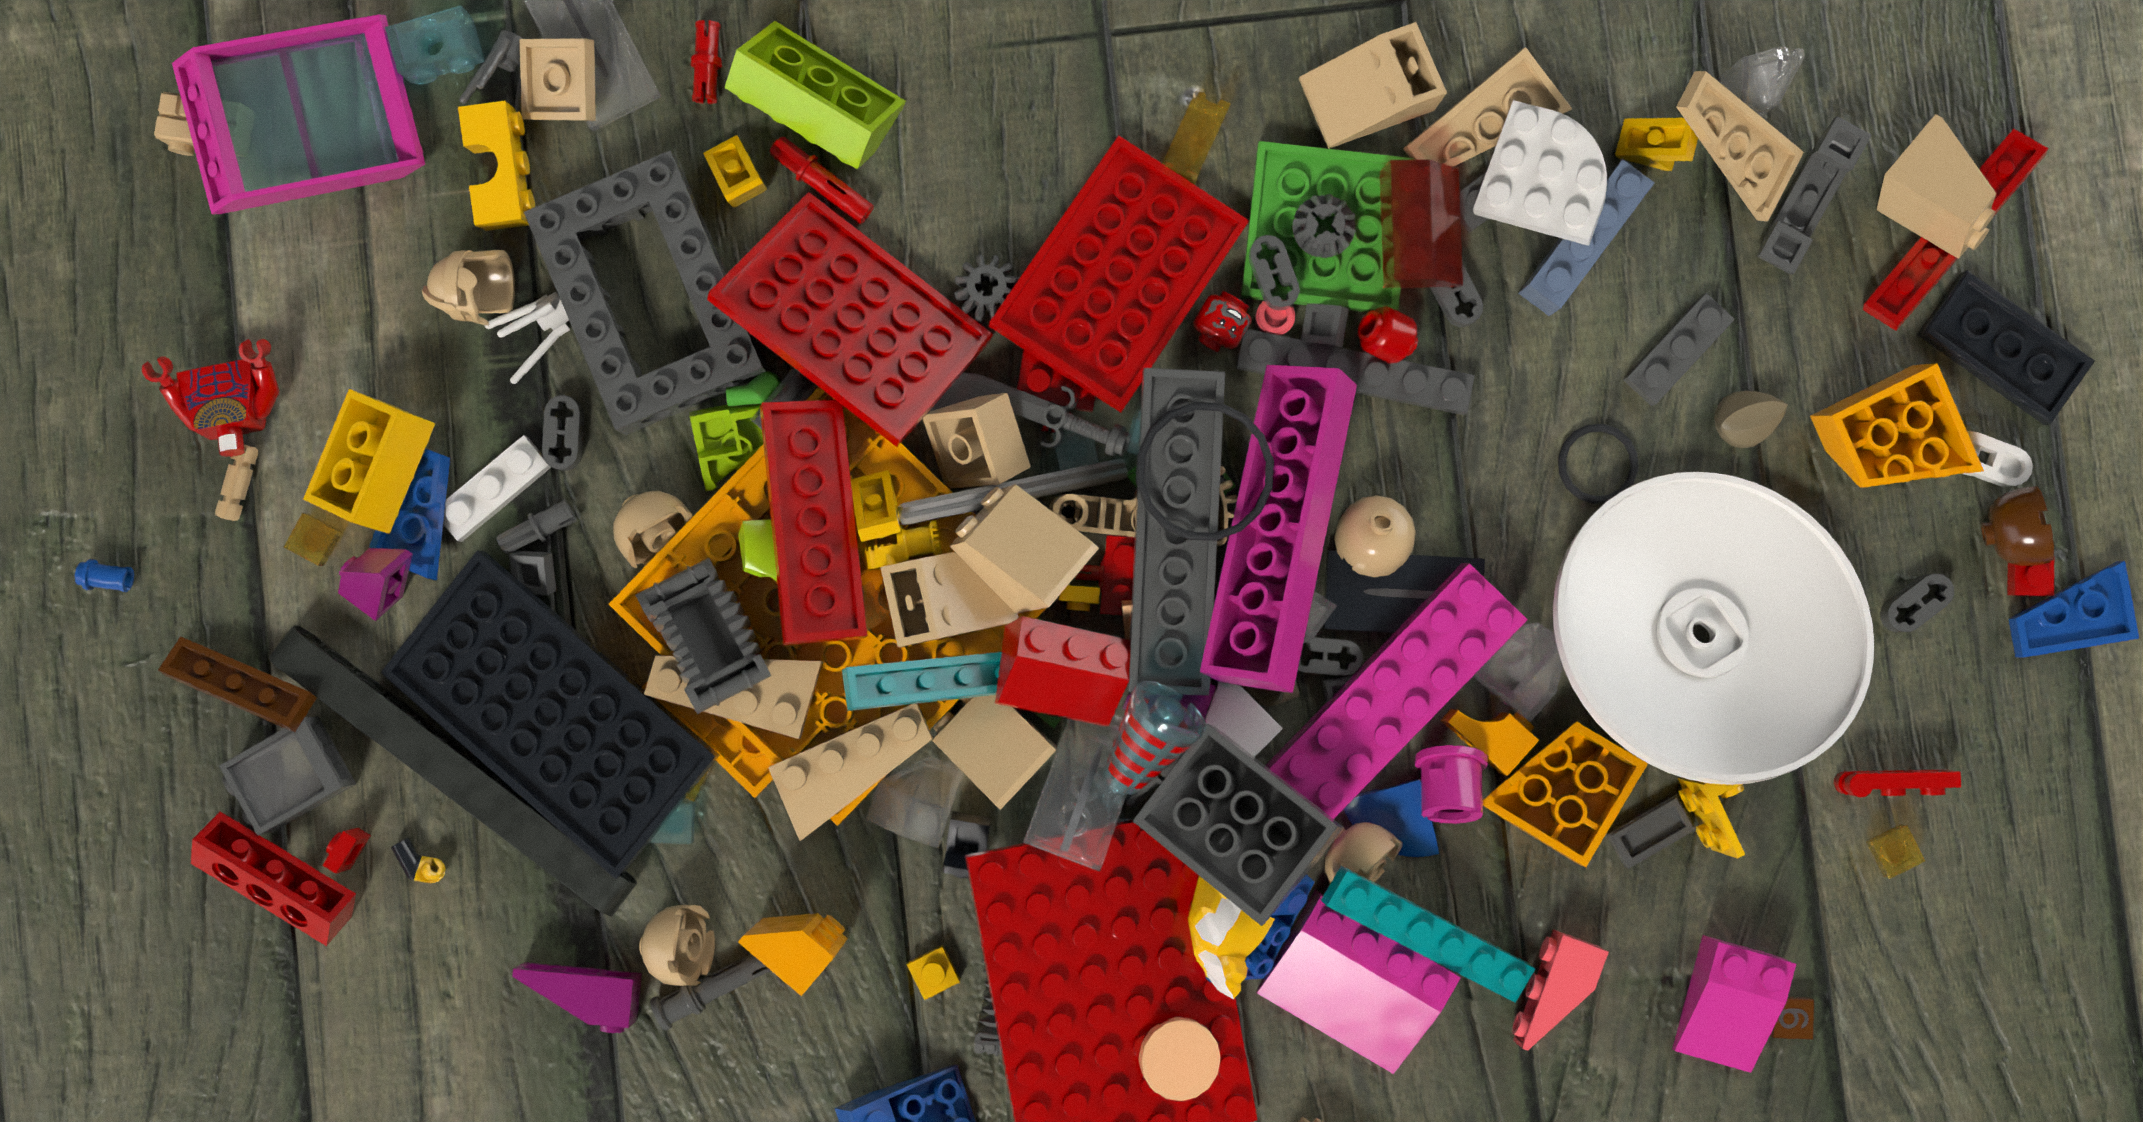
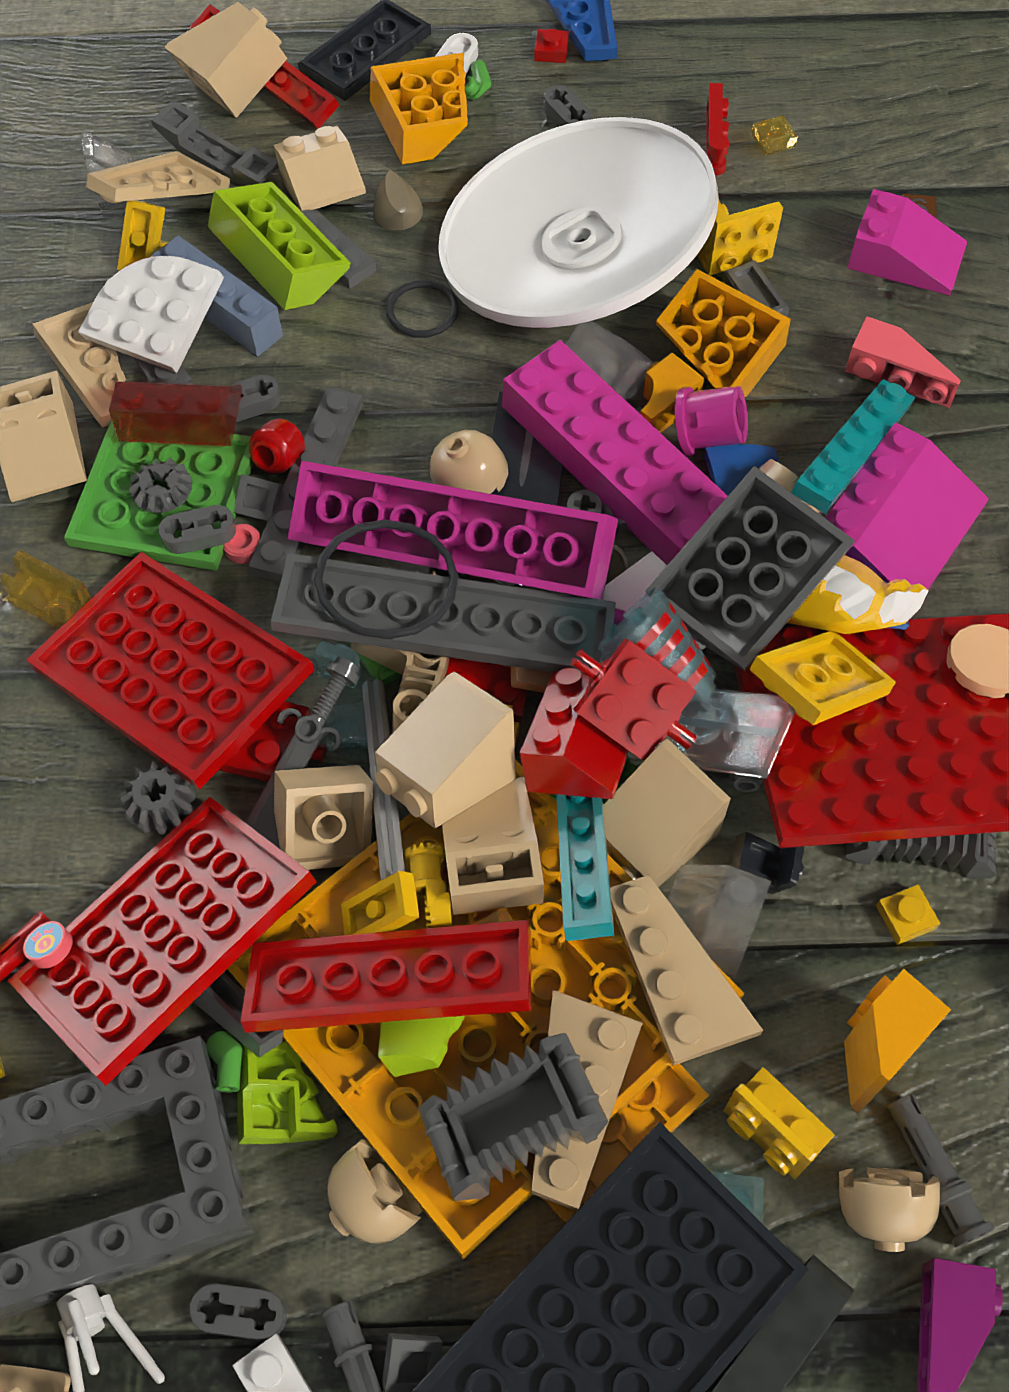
camera: 80 degrees left, 25 degrees down
red head [1193,291,1252,353] -> none
reddish brown cylinder [1981,486,2054,566] -> none
none -> tile [23,921,73,969]
none -> lime slope [208,182,351,310]
none -> tan slope [273,126,366,211]
none -> bright green arm [465,60,492,100]
none -> red plate [570,639,697,761]
none -> yellow bracket [723,1067,835,1180]
none -> yellow plate [749,631,896,725]

